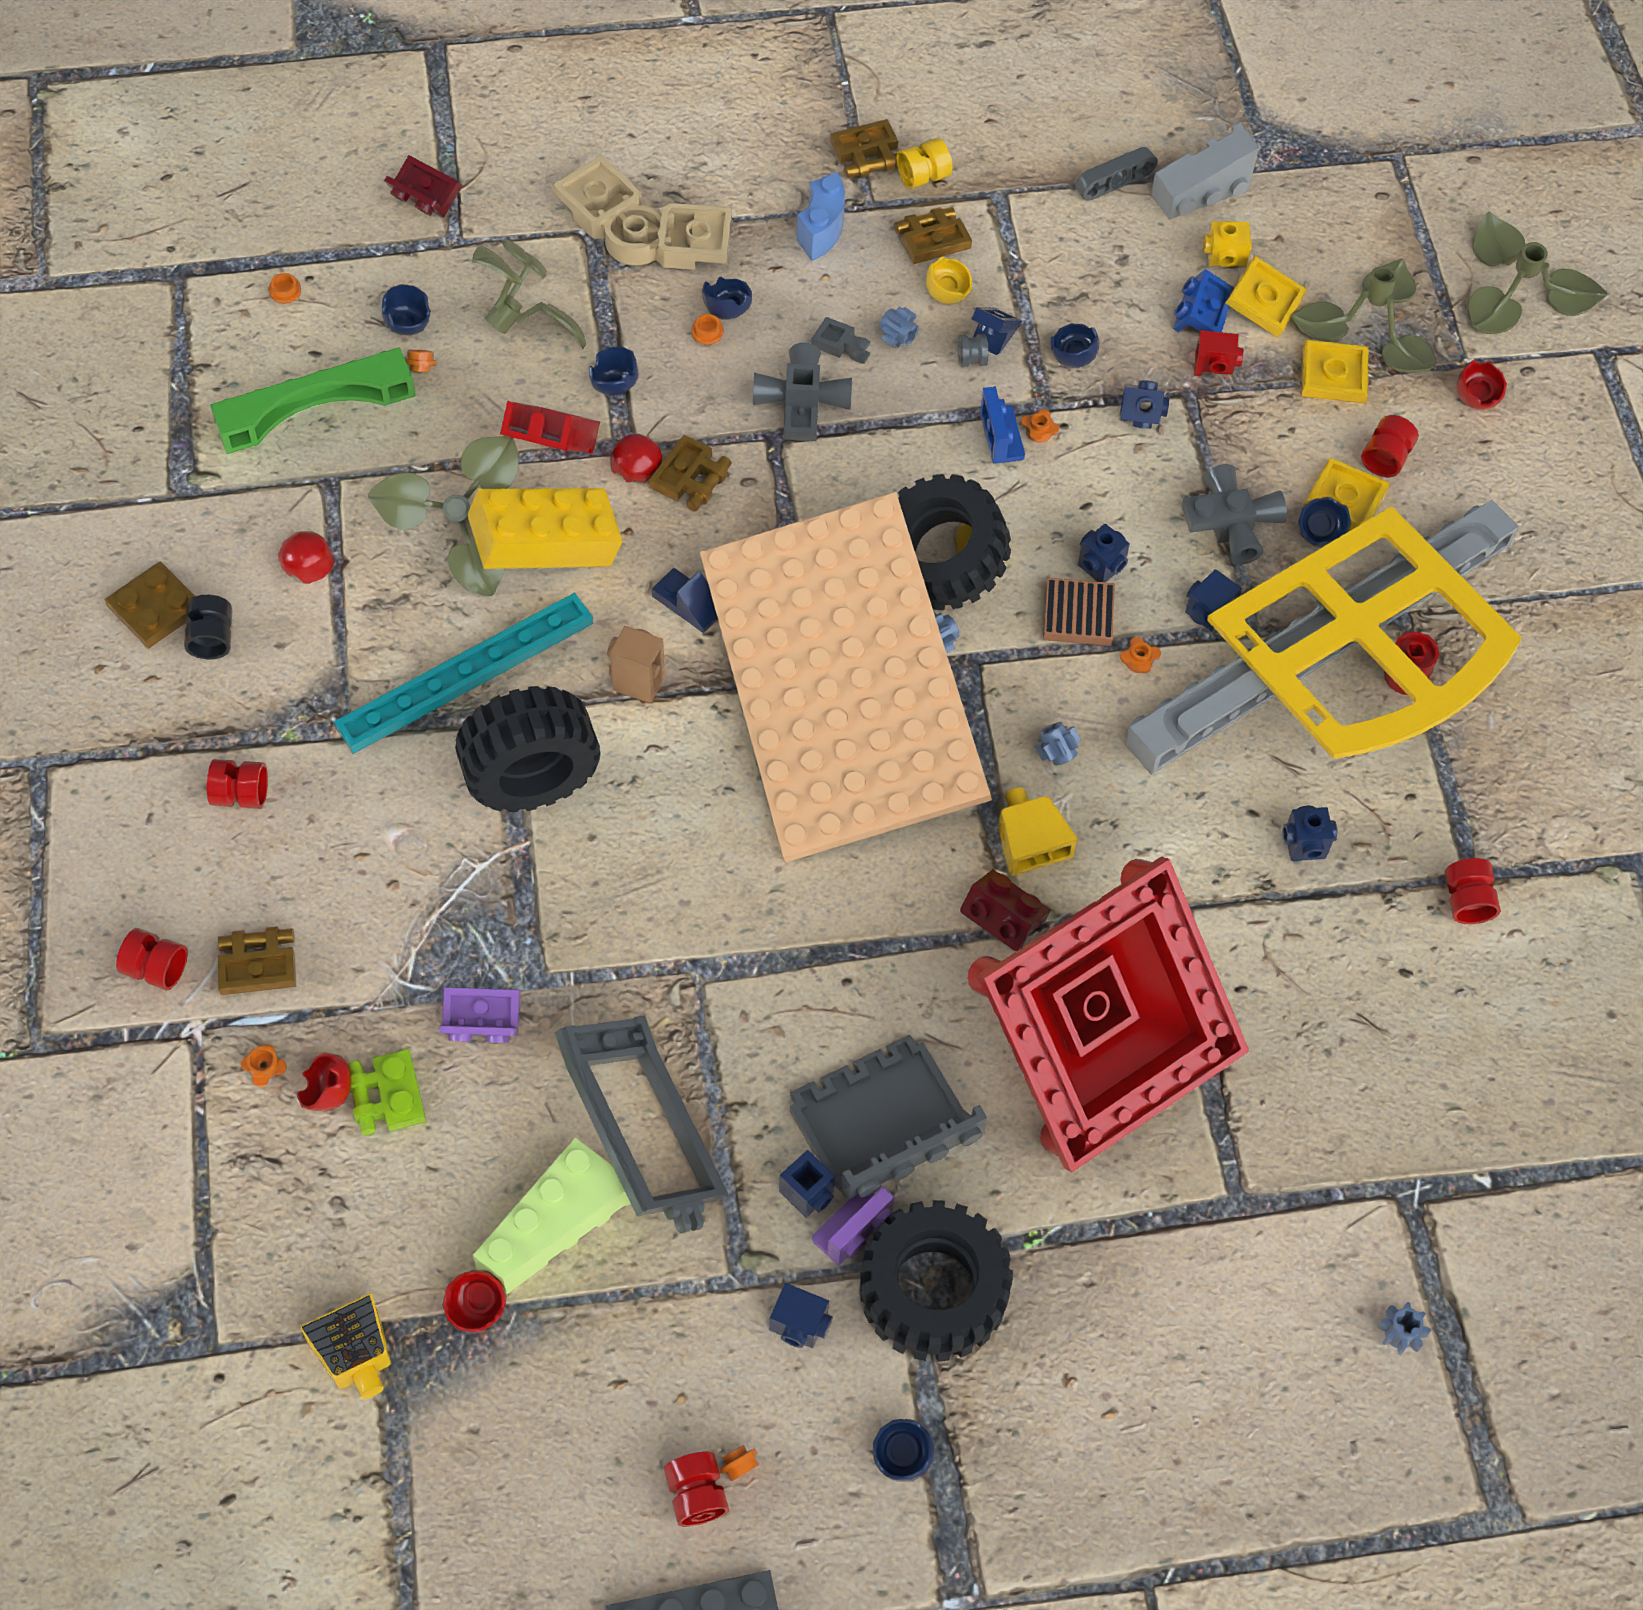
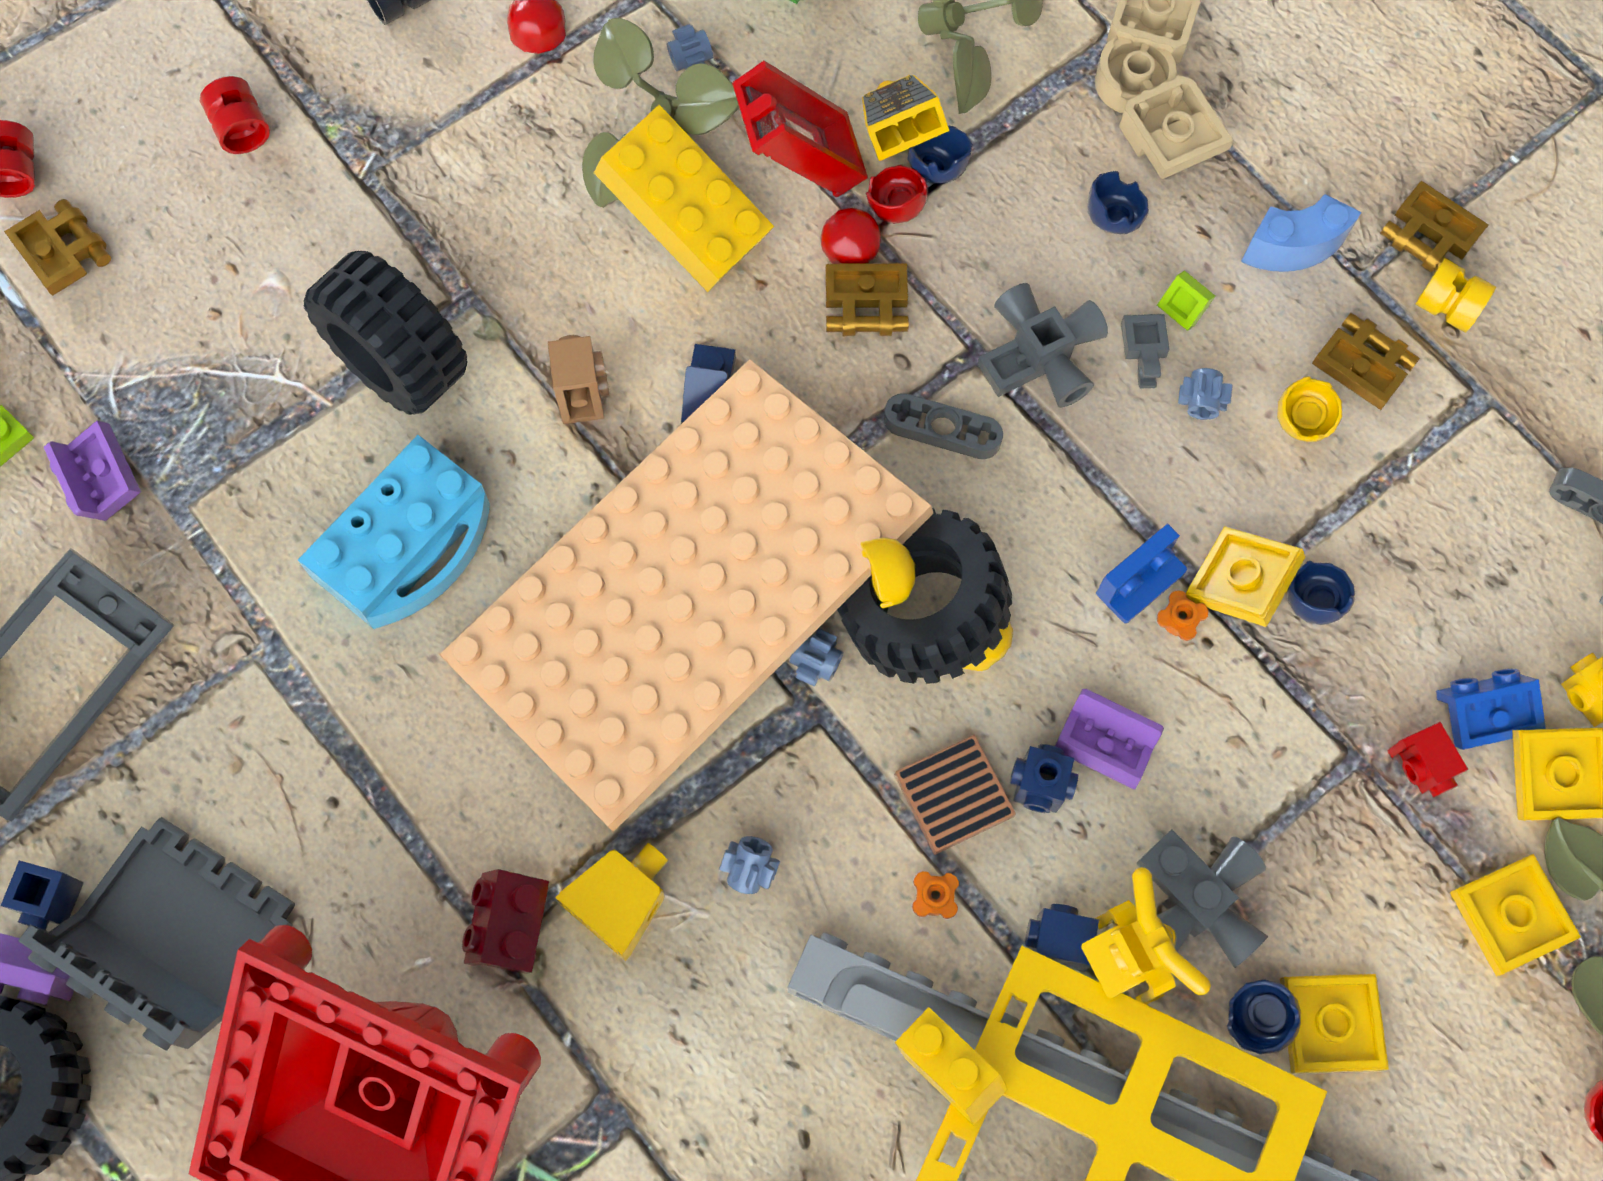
camera: 60 degrees right, 10 degrees up
teal plate [334,592,594,754] -> none
orange plate [692,314,724,345] -> none
dark grey wheel [958,333,989,368] -> none
dark blue slope [971,307,1022,355] -> none
dark blue brick [1120,380,1169,429] -> none
red wheel [1361,415,1419,478] -> none
none -> medium azure piece [298,435,490,629]
none -> sand blue gear [666,24,713,71]
none -> yellow hair [860,538,915,608]
none -> yellow torso [862,75,949,161]
none -> red hair [865,165,928,224]
none -> dark grey beam [884,393,1003,459]
none -> yellow brick [895,1007,1007,1126]
none -> medium lavender bracket [1055,689,1164,790]
none -> yellow piece [1081,867,1211,1005]
none -> lime tile [1157,270,1216,331]
none -> yellow tile [1186,526,1305,627]

